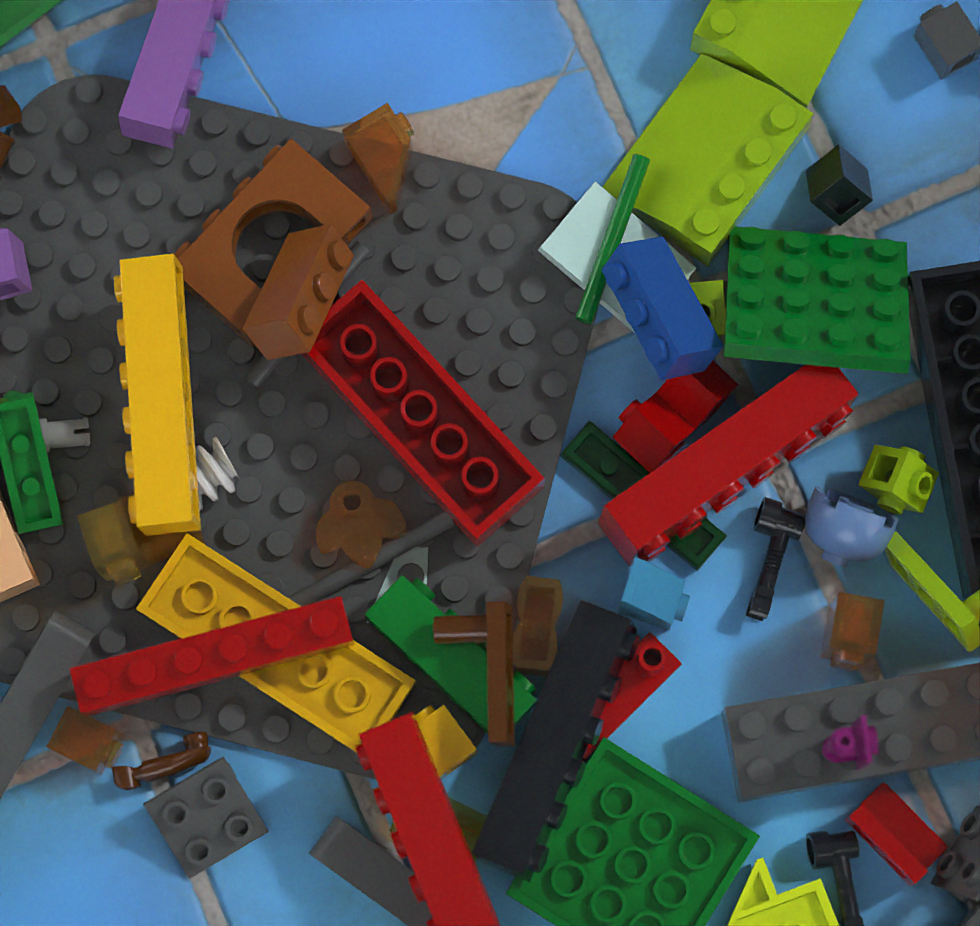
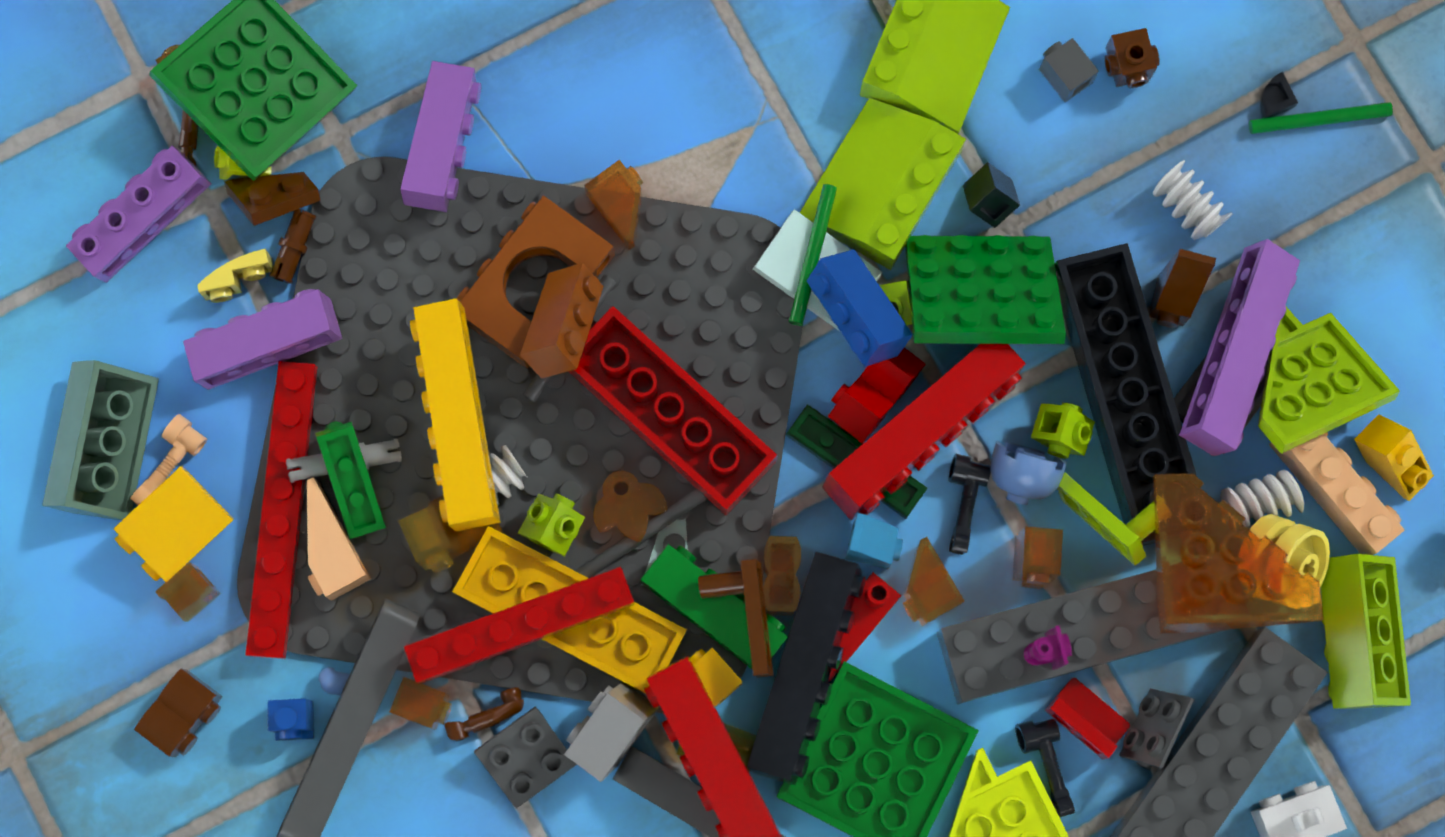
camera: 10 degrees left, 0 degrees up
none -> lime brick [518,493,585,557]
none -> light grey brick [564,682,659,782]
none -> clear orange slope [903,537,965,627]

